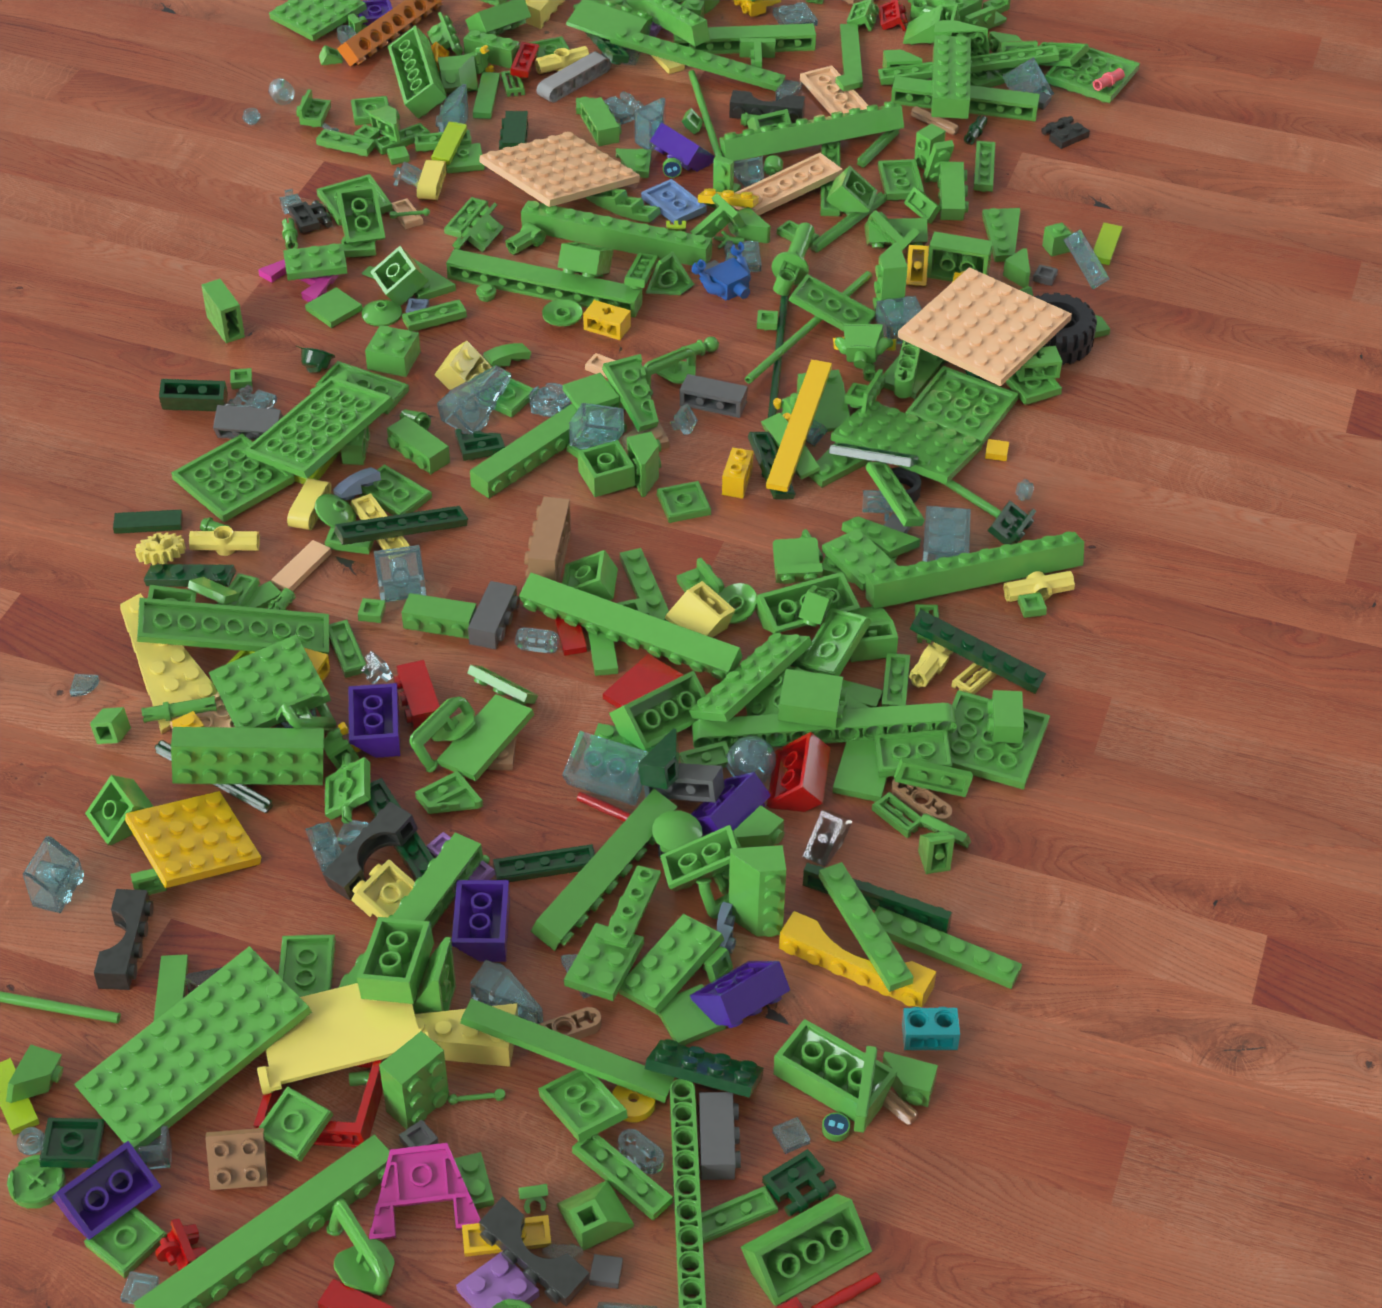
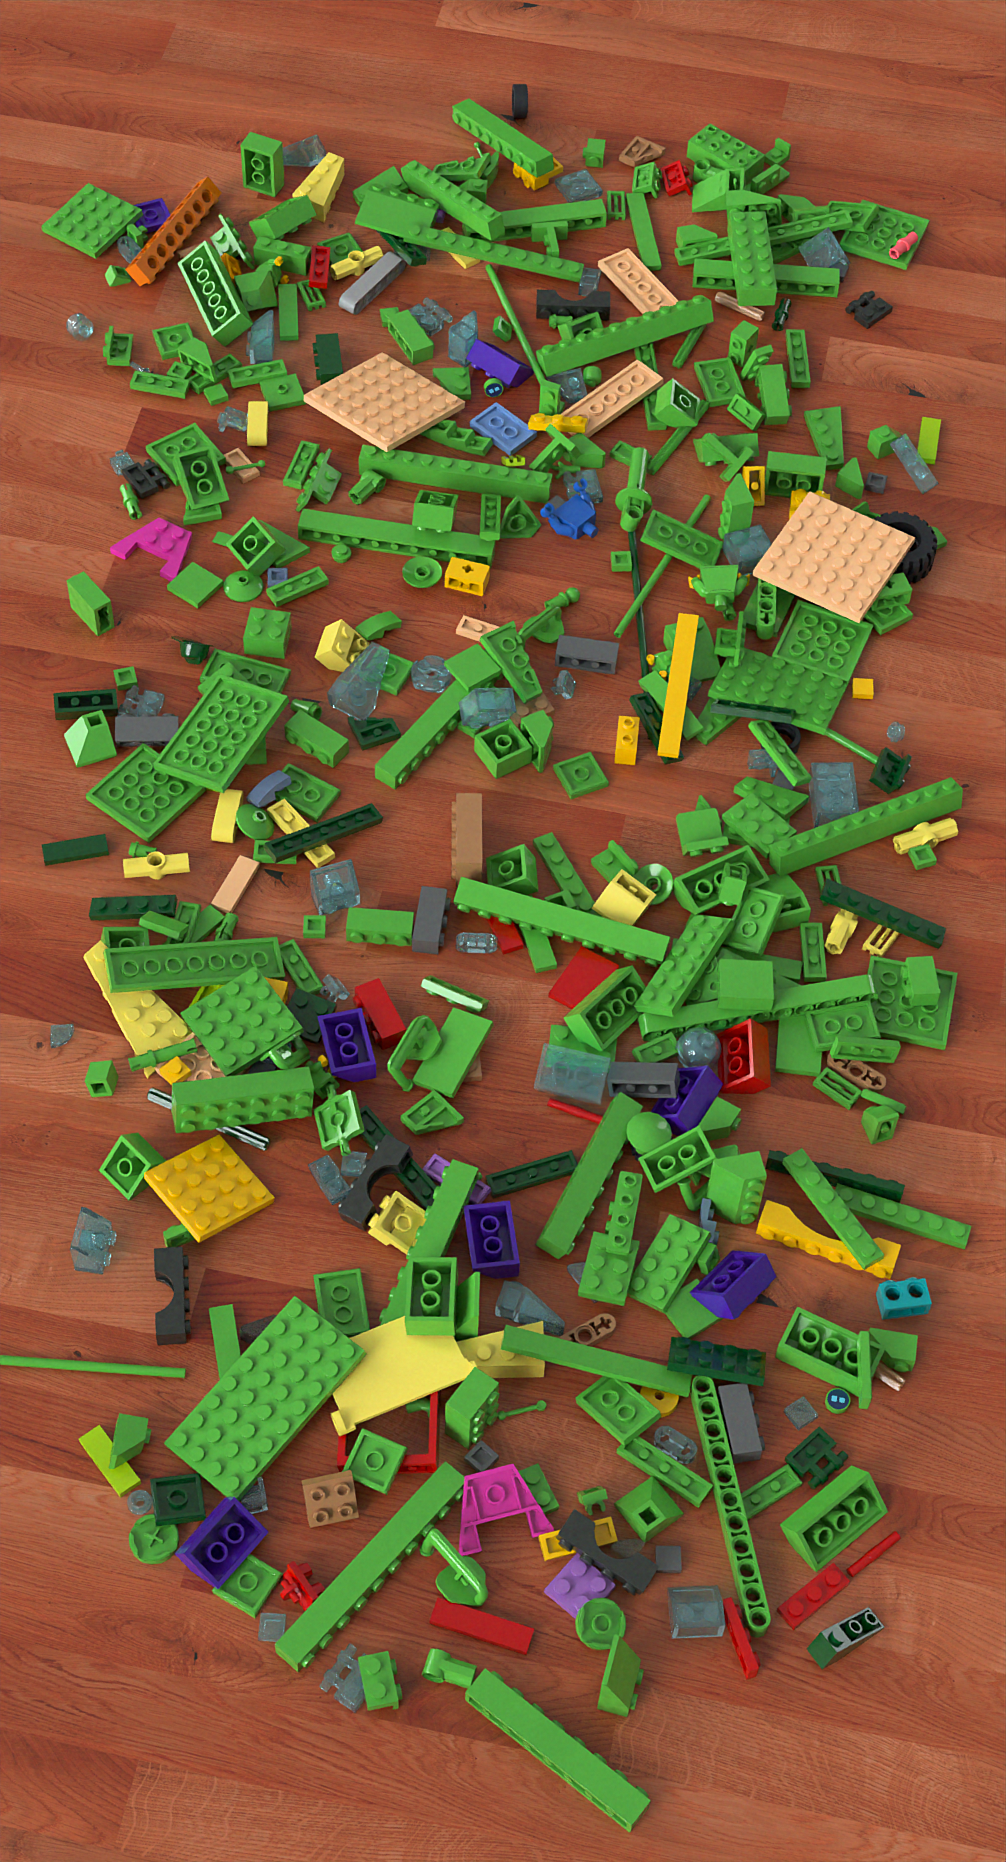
camera: 10 degrees left, 10 degrees up
light yellow gear [135,533,186,565] -> none
clear light blue plate [242,108,261,125] -> none
bright green plate [283,243,348,280] -> none
lime tile [431,121,467,165] -> none
dark green slope [637,728,679,789] -> none
clear smoke slope [803,810,853,867] -> none
bright green tile [835,73,860,92] -> none
none -> bright green slope [64,710,117,768]
none -> dark green plate [287,988,337,1045]
none -> bright green tile [607,191,626,220]

